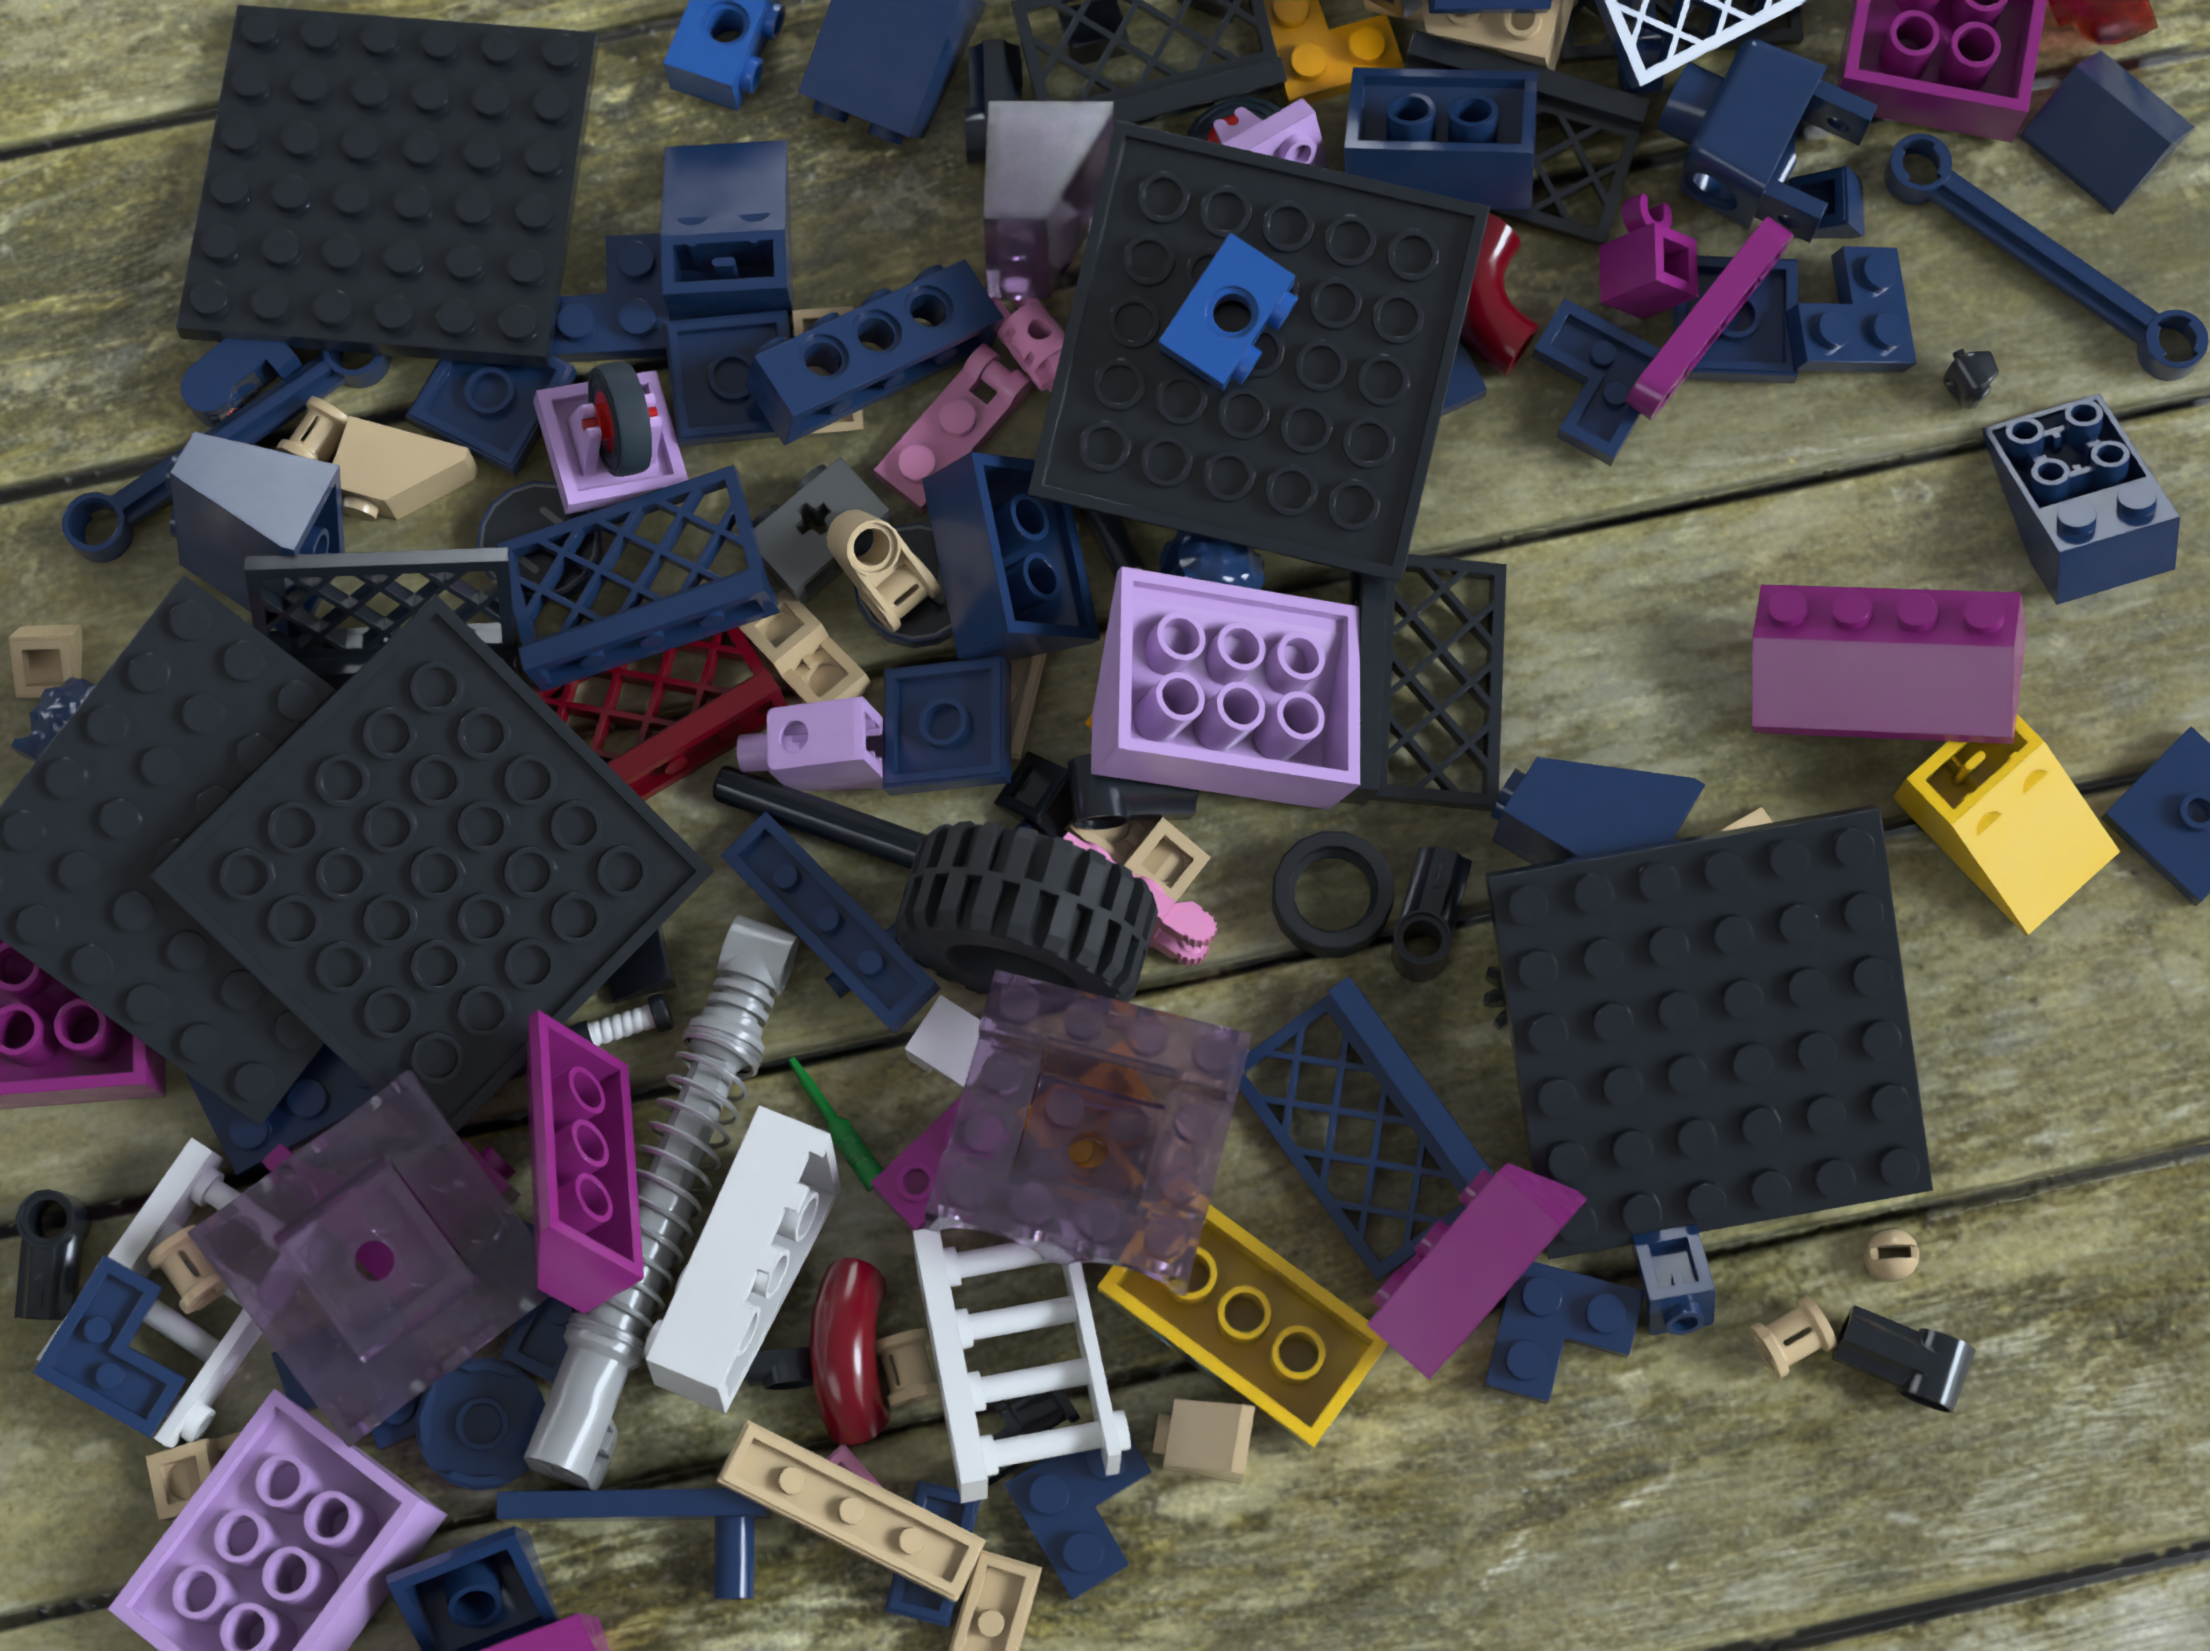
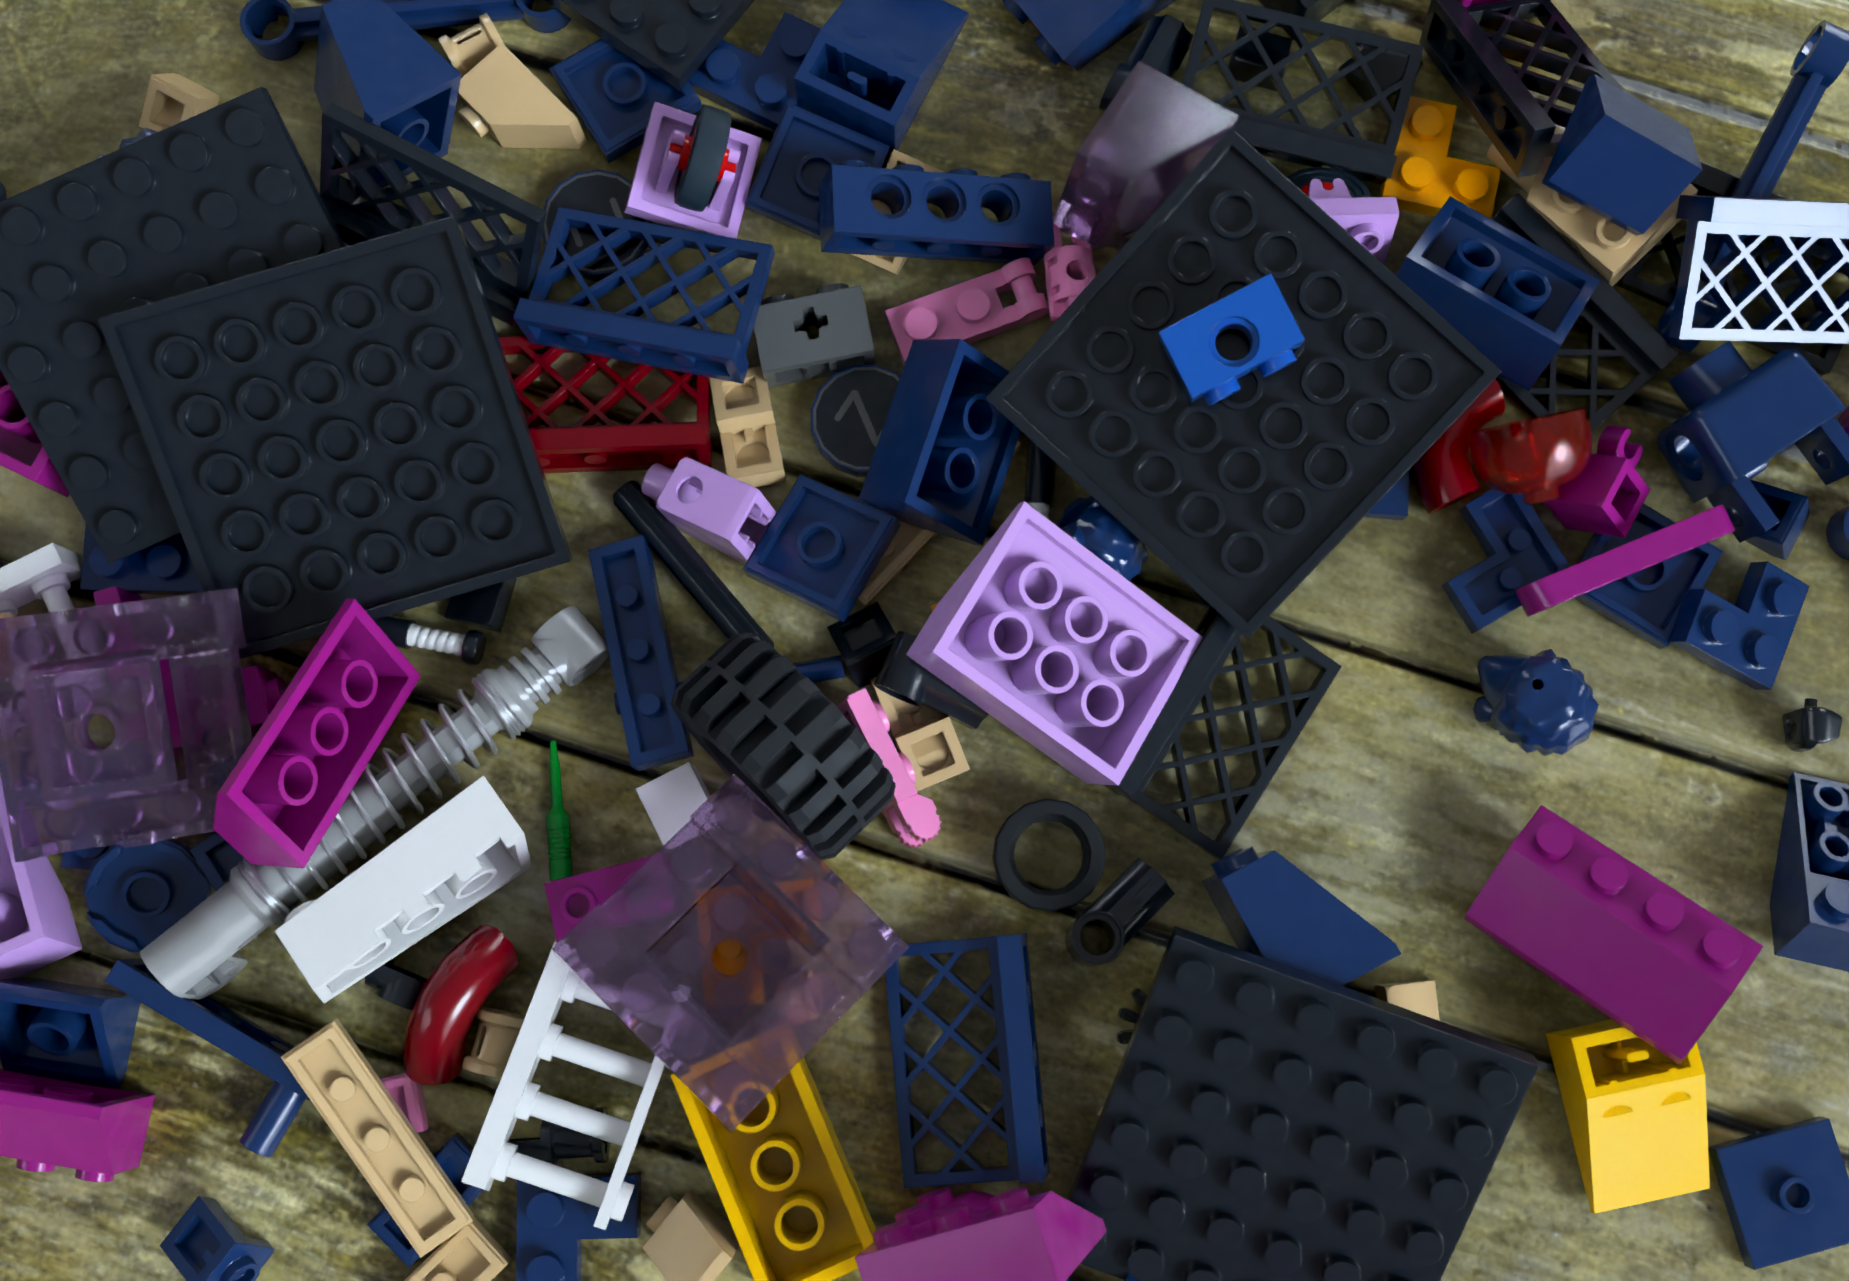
camera: 25 degrees right, 5 degrees up
tan piece [827,509,942,633] -> none
none -> clear red cylinder [1468,407,1592,504]
none -> dark blue animal [1473,649,1599,756]

